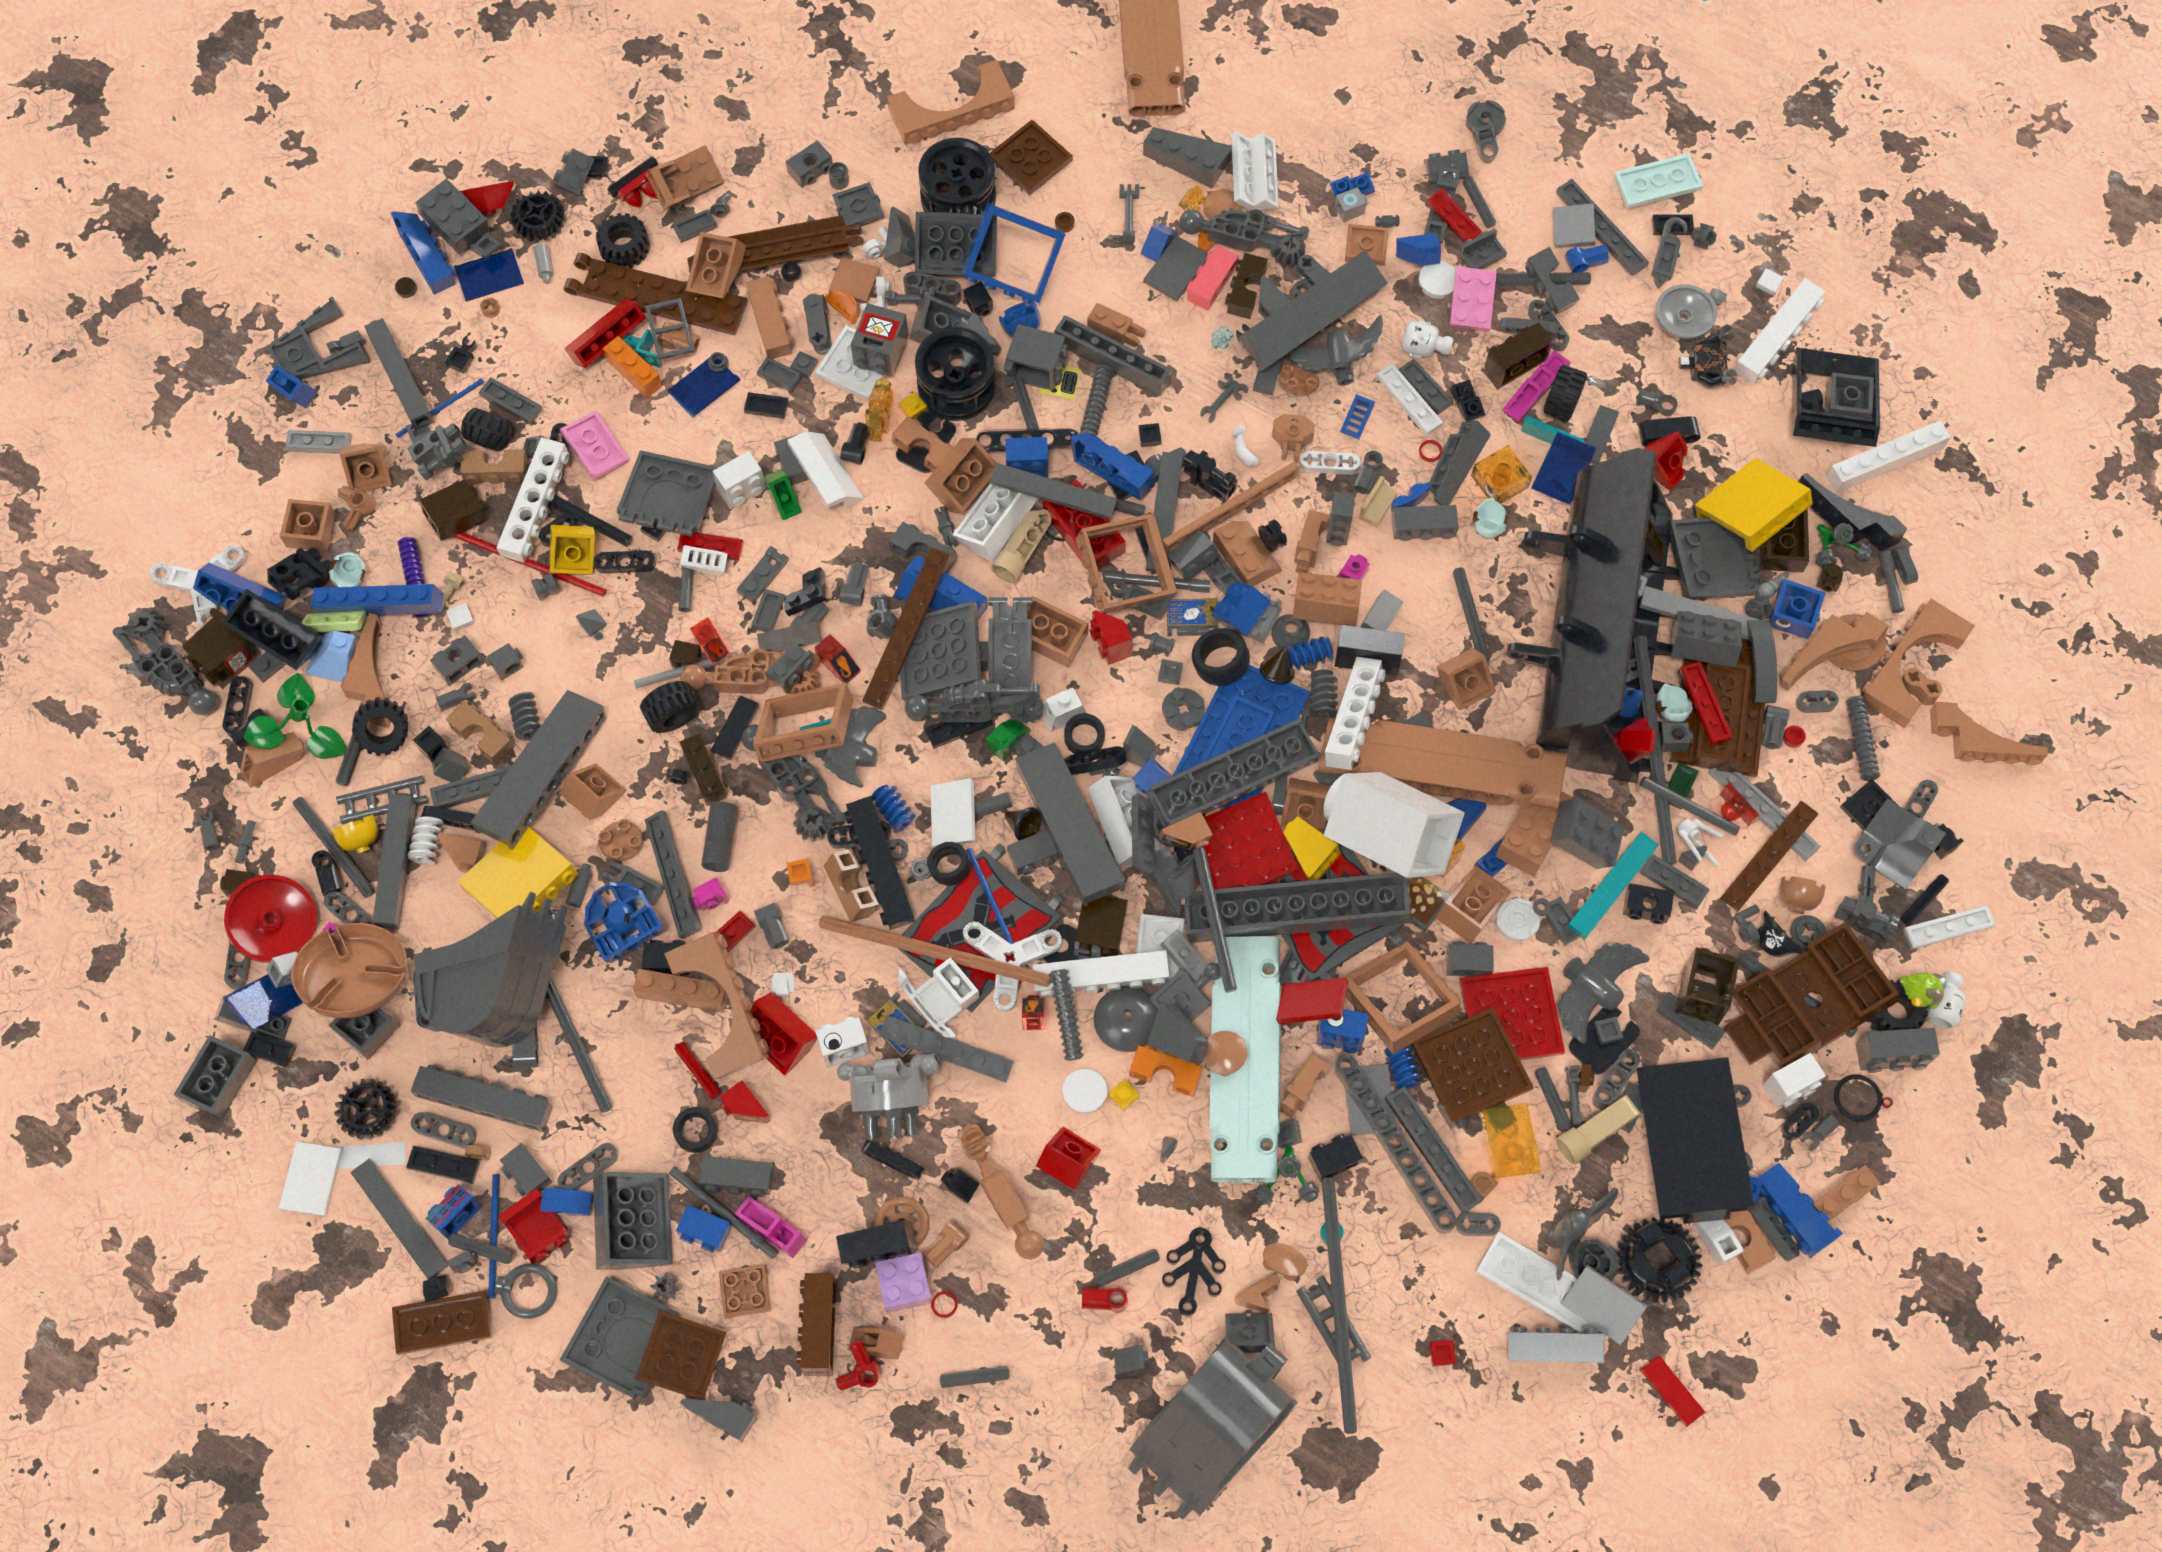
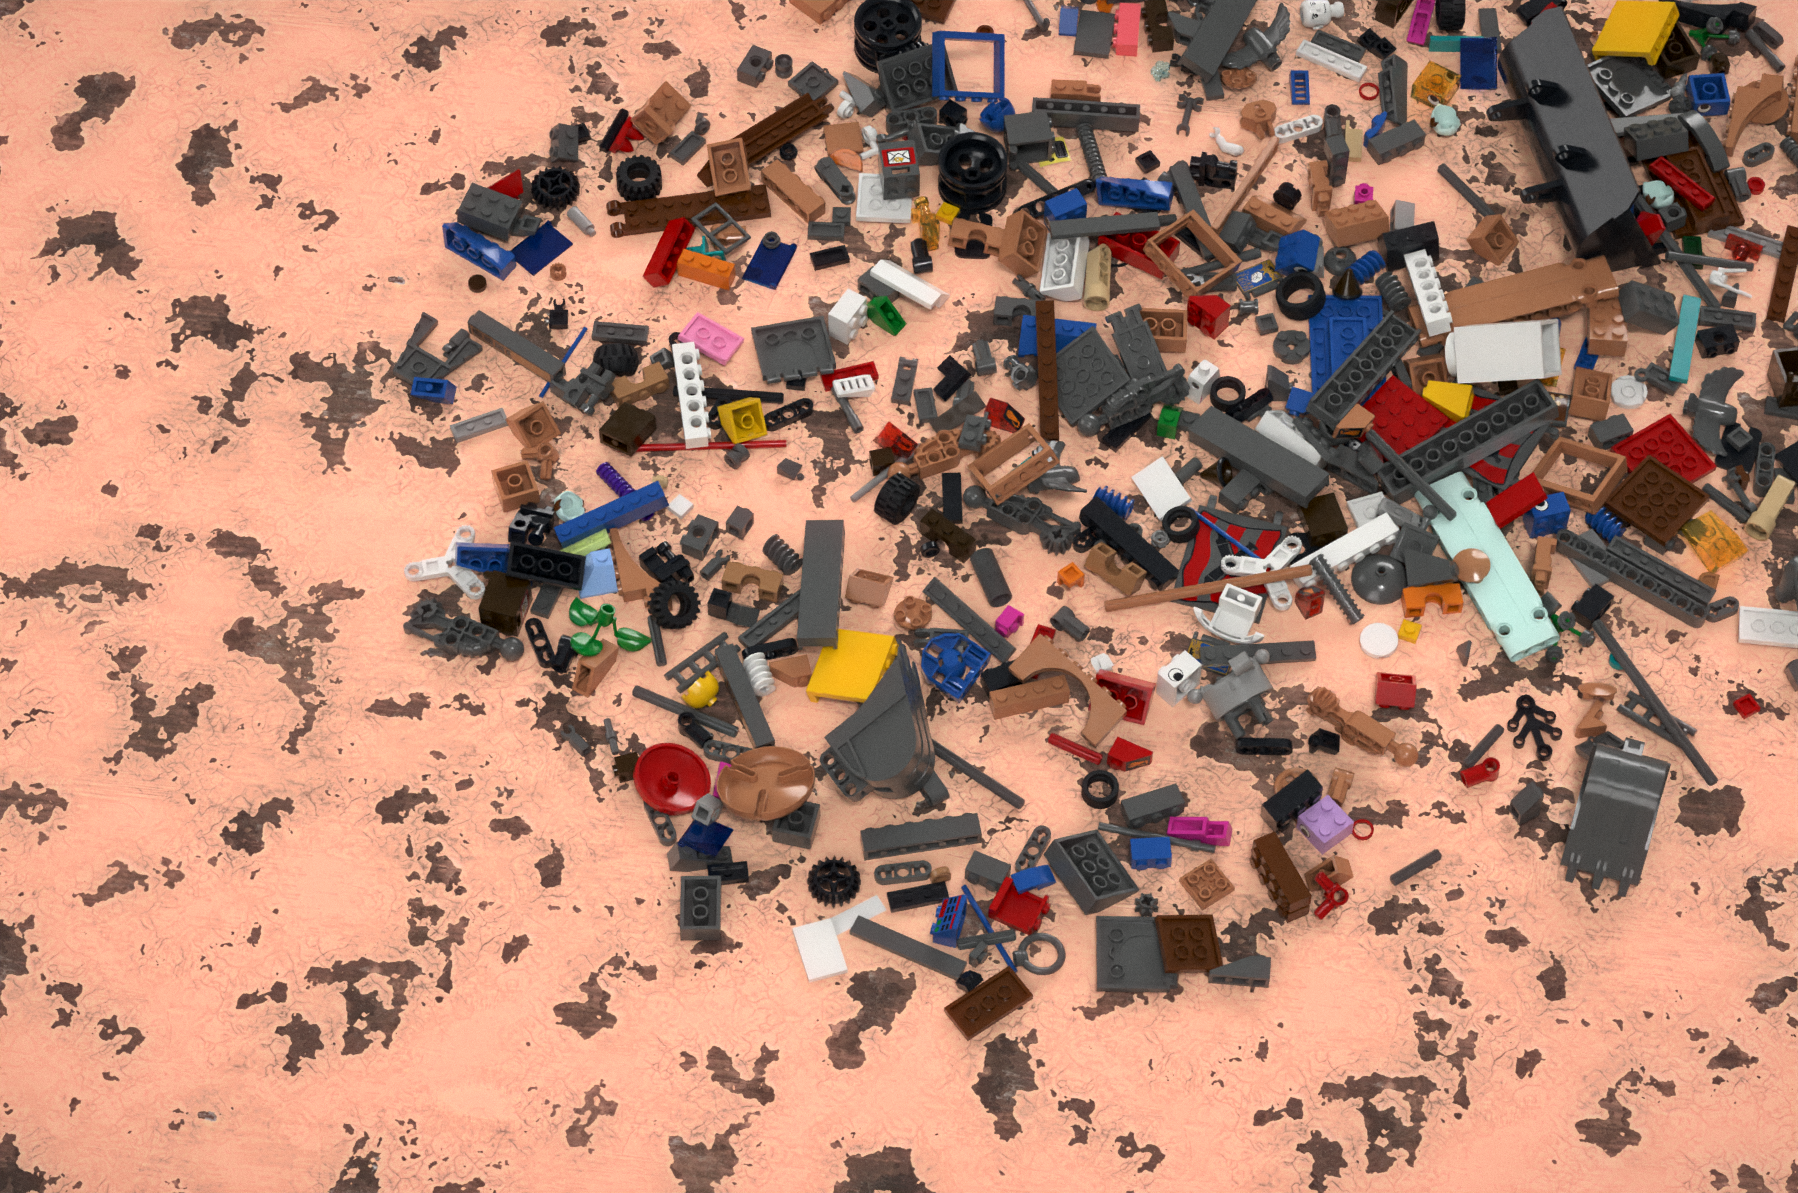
camera: 25 degrees left, 10 degrees down
none -> black hips [639,541,694,583]

